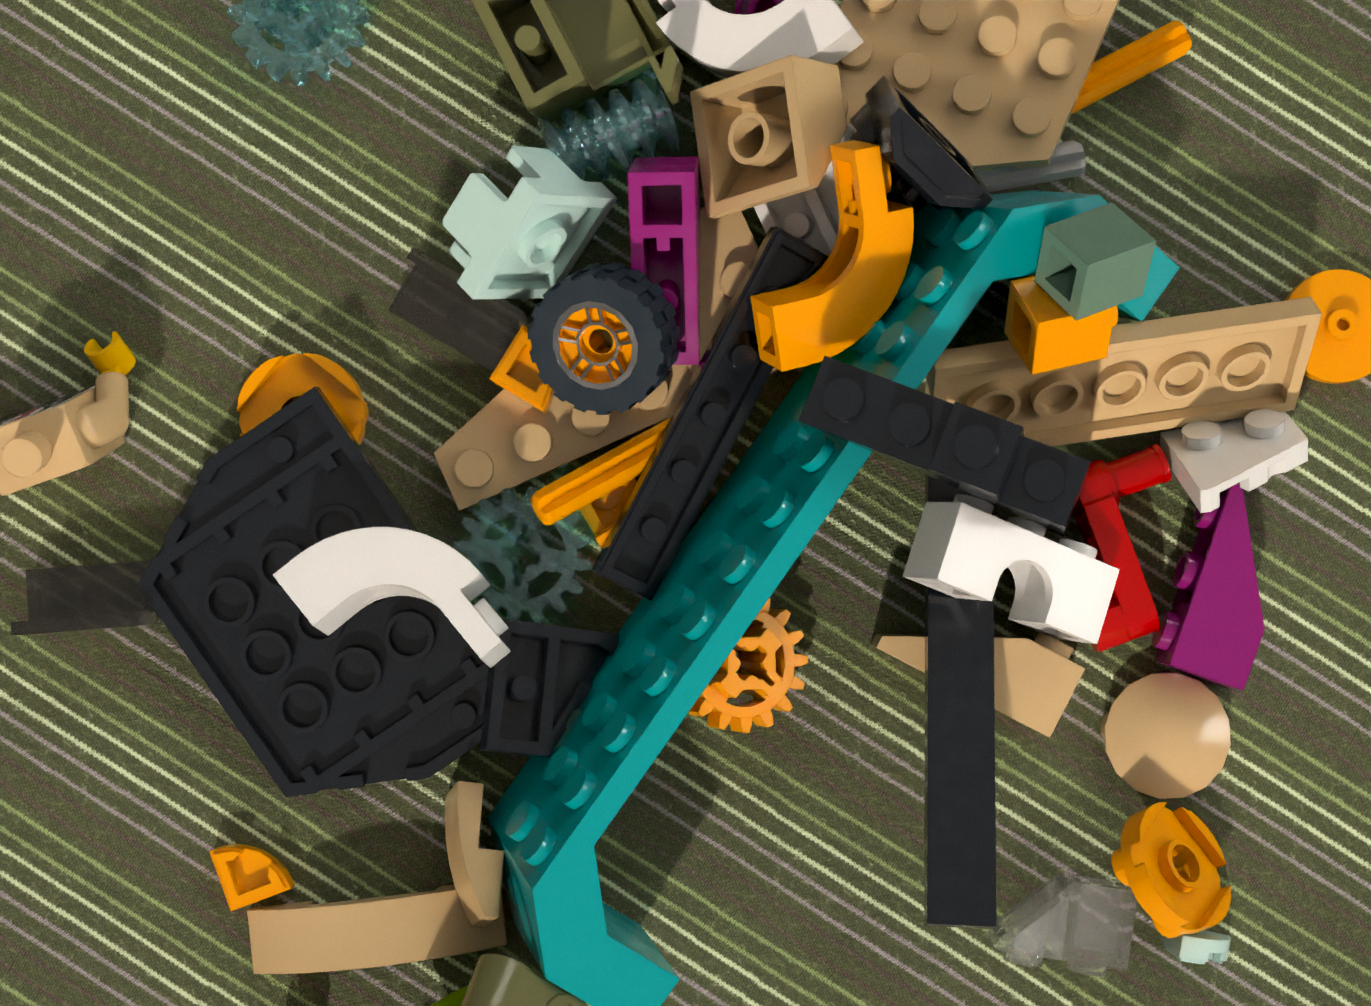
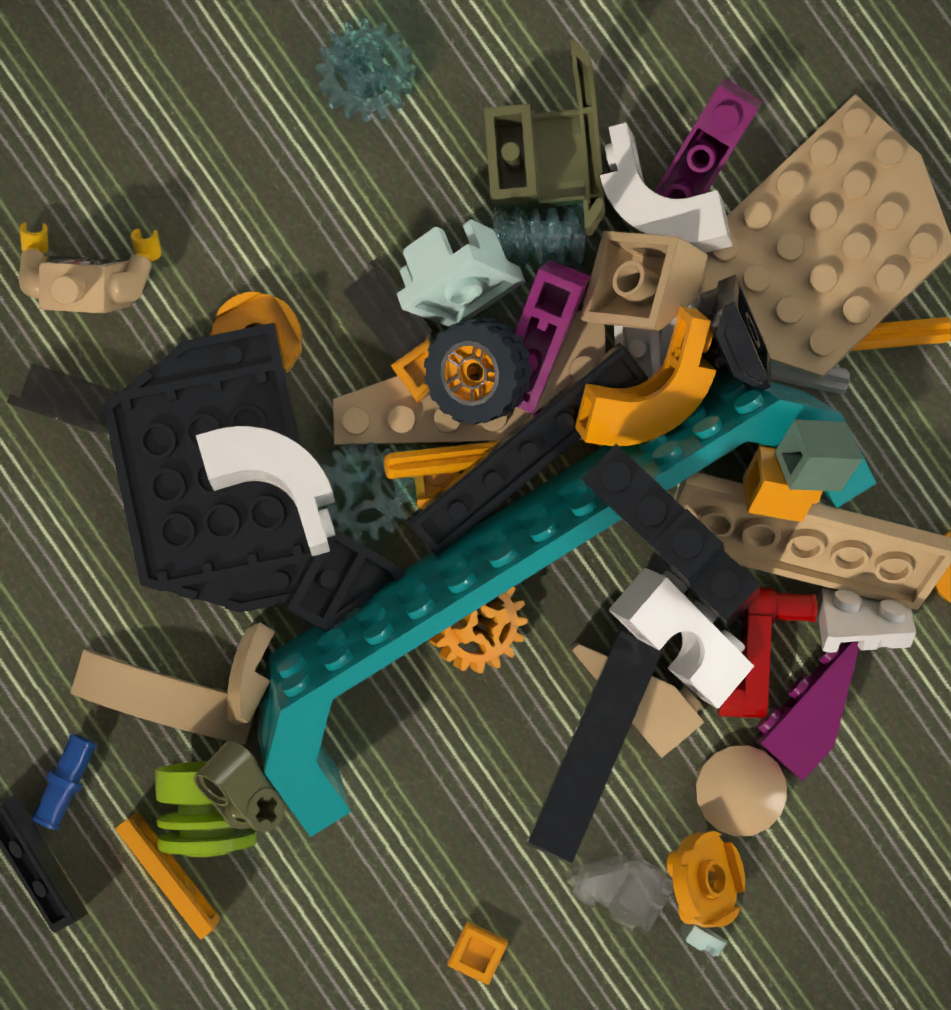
camera: 20 degrees right, 0 degrees up
light orange tile [209,844,295,911] -> none

